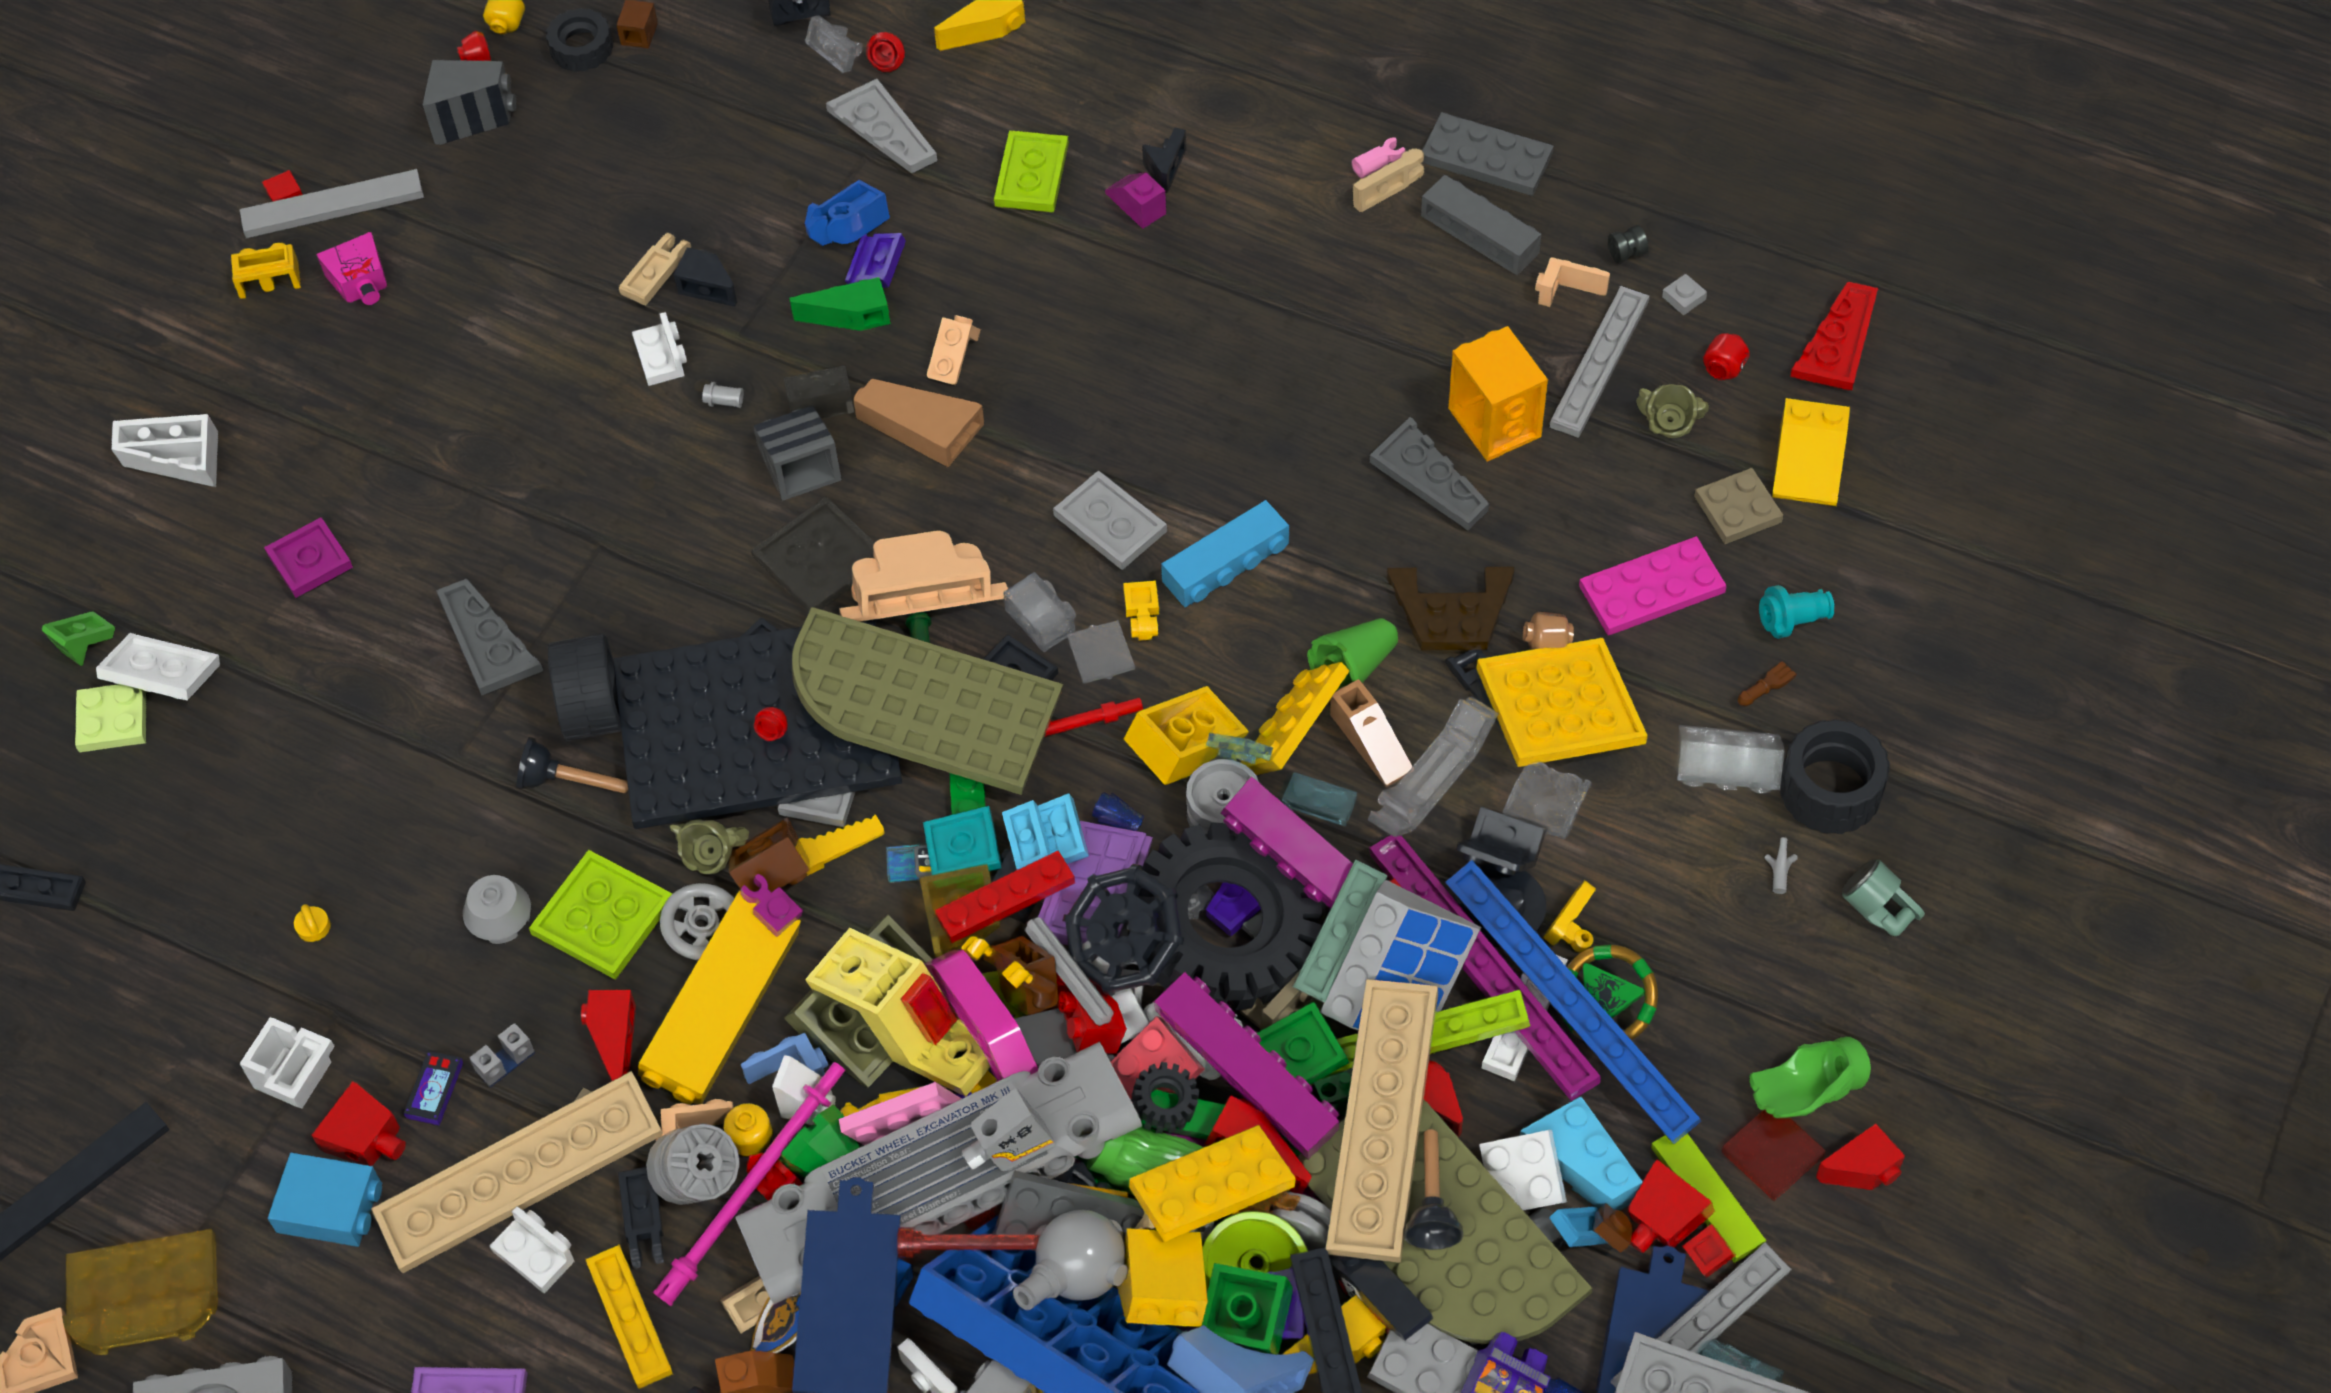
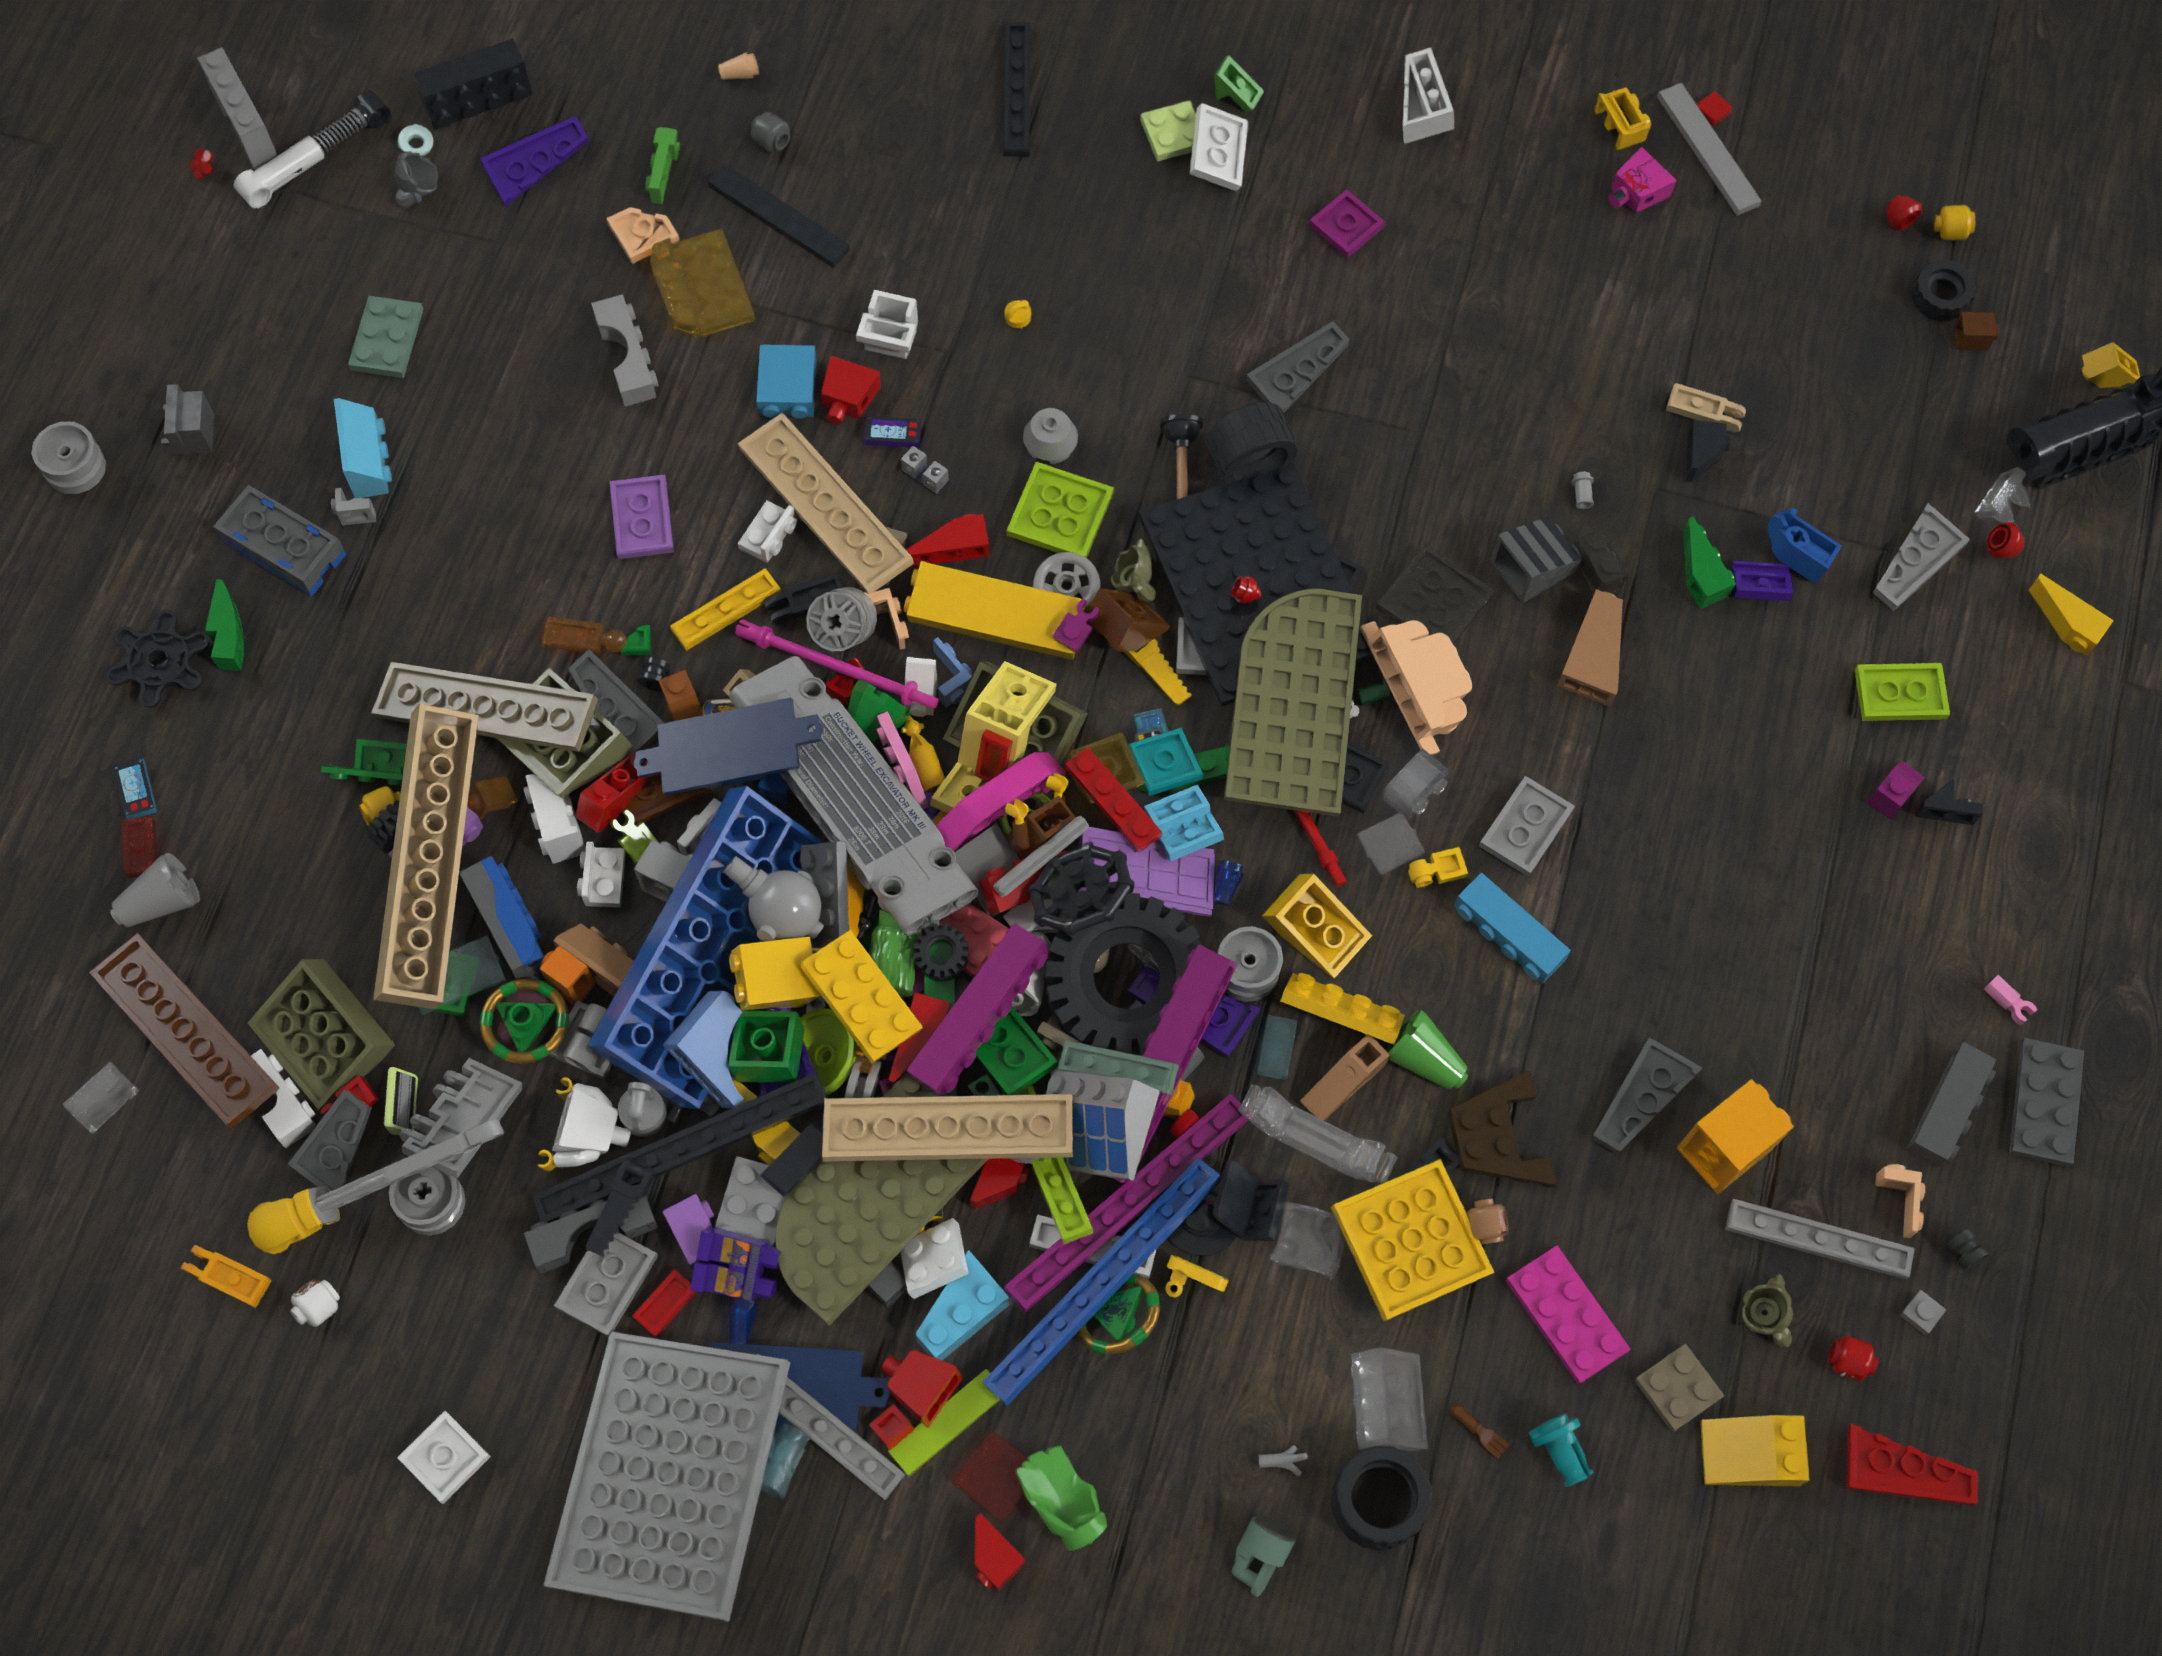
camera: 75 degrees right, 10 degrees up
dark grey slope [423,60,517,145] -> none
white bracket [632,312,687,386] -> none
yellow head [724,1103,772,1156] -> none
clear red piece [897,1227,1040,1257] -> none
light nougat bracket [927,315,980,385] -> none
light grey torso [961,1088,1056,1171] -> none
clear light blue plate [1206,733,1273,764] -> none
tan hinge [1353,148,1424,212] -> none
black piece [1404,1129,1463,1250] -> none
dark azure tile [1549,1207,1608,1247] -> none
reddish brown plate [1593,1203,1633,1253] -> none

